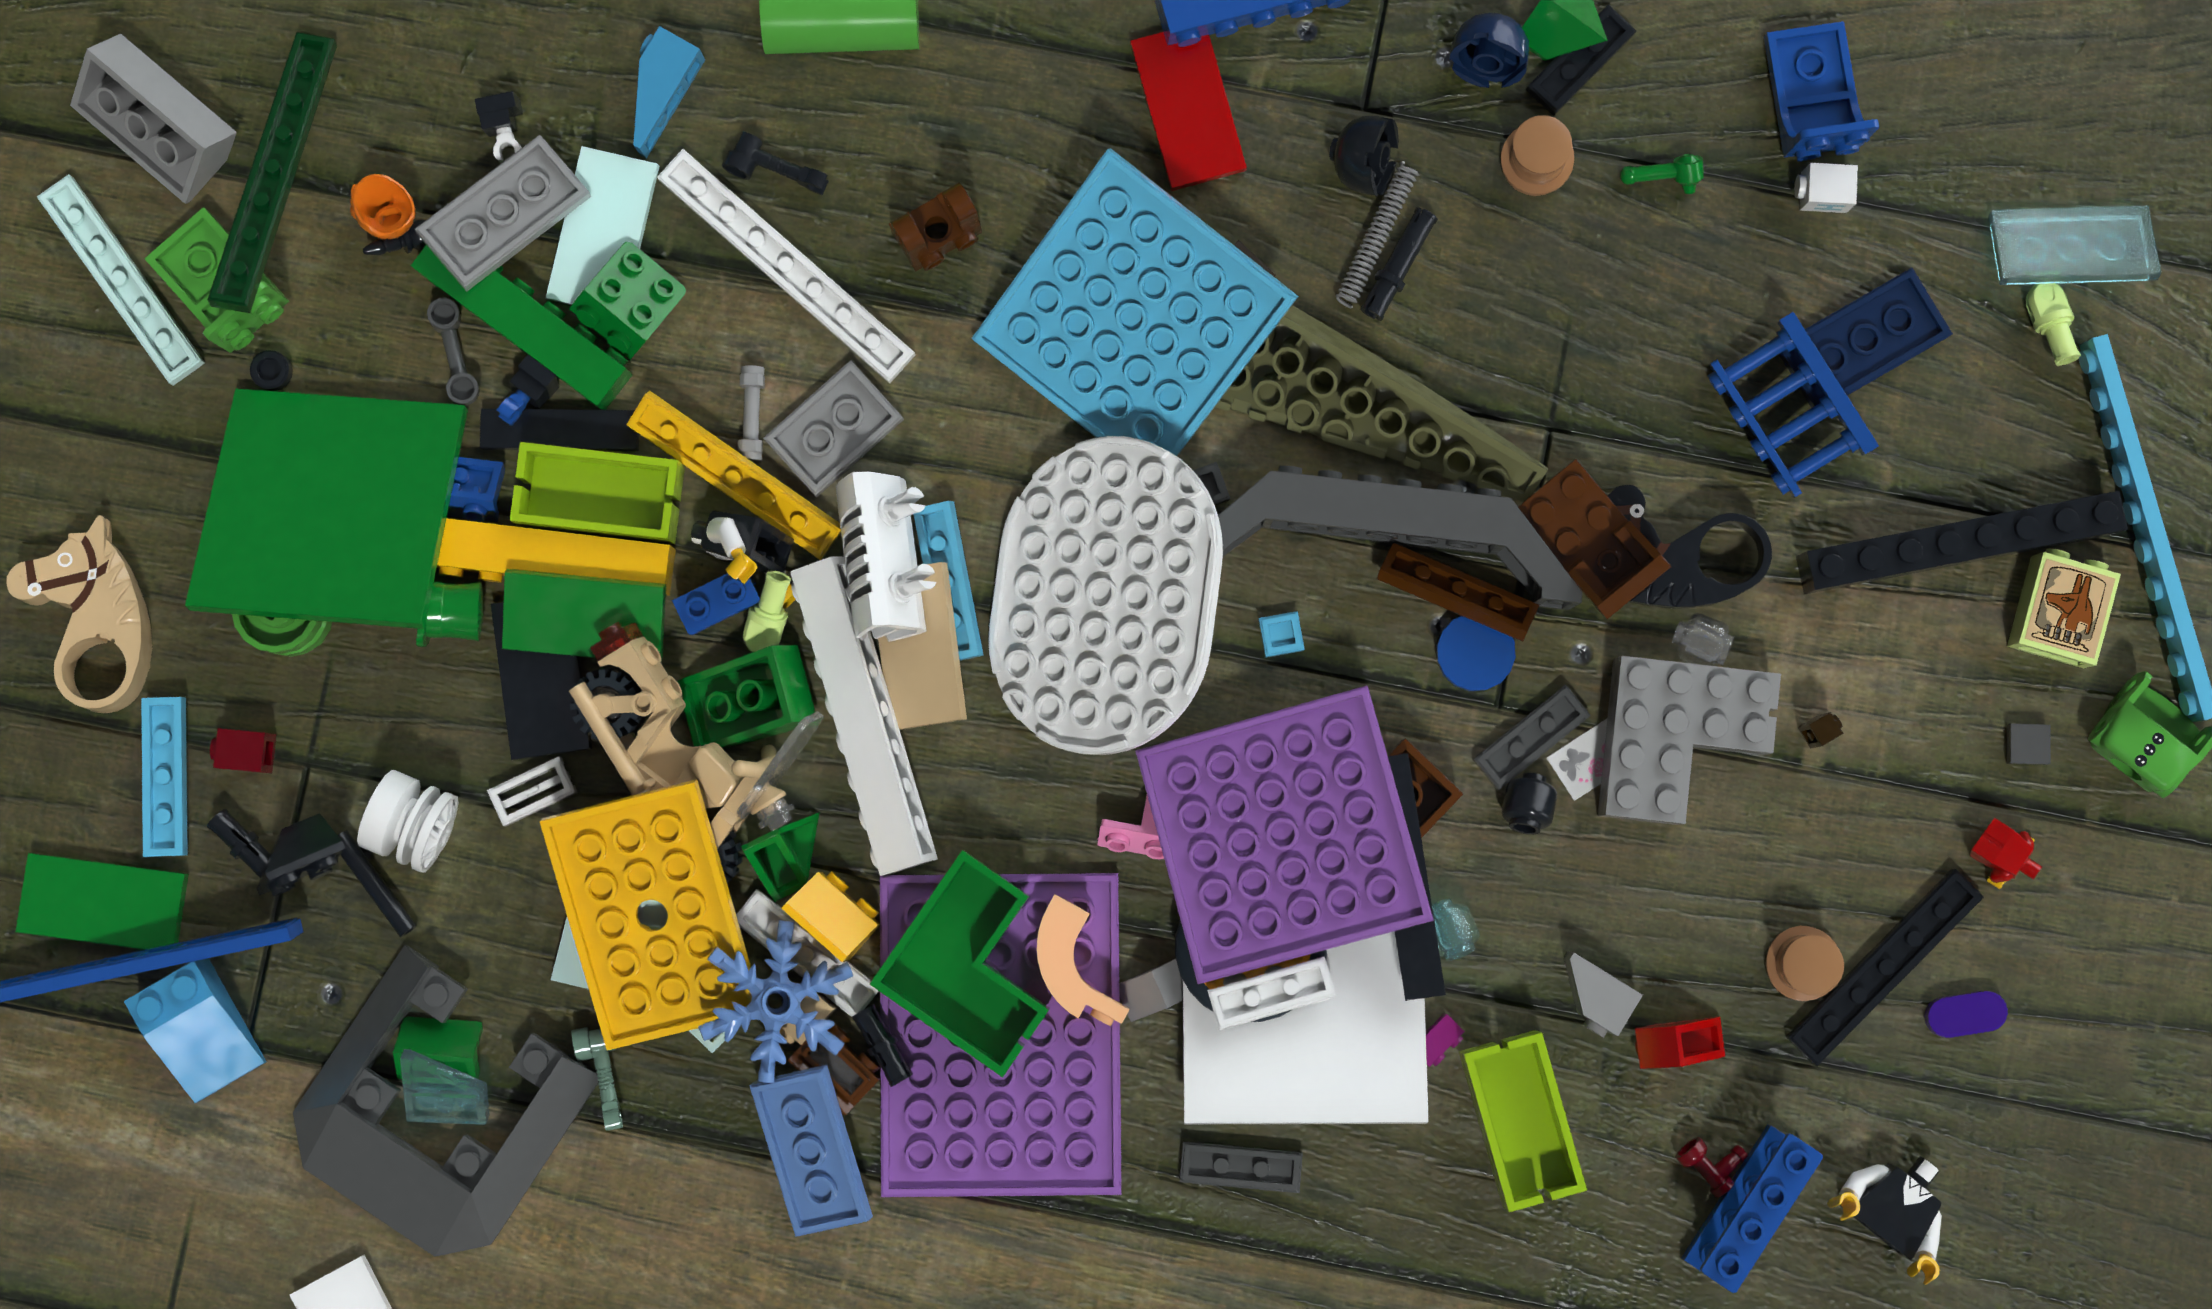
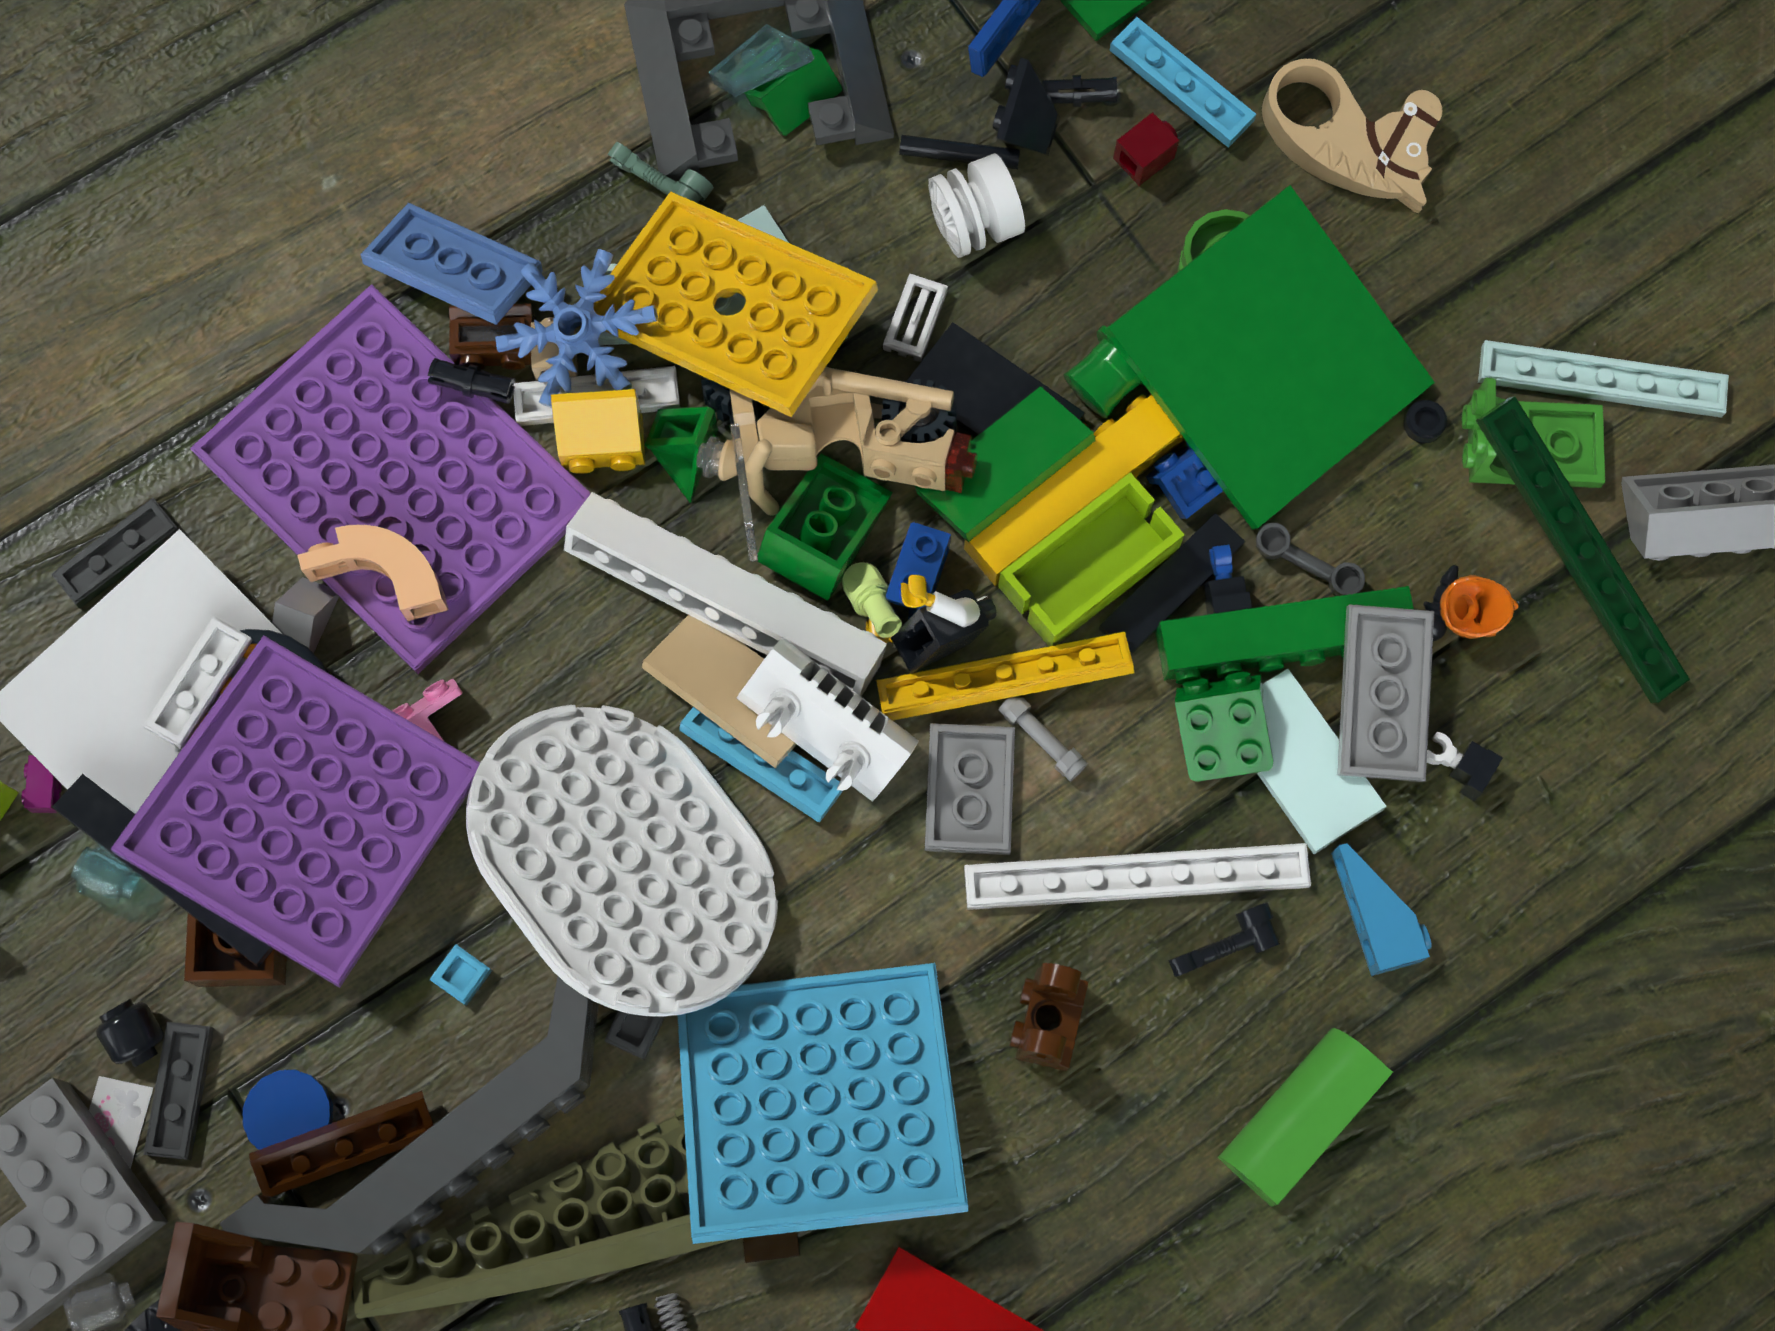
camera: 130 degrees right, 10 degrees down
green piece [870,850,1050,1078] -> none

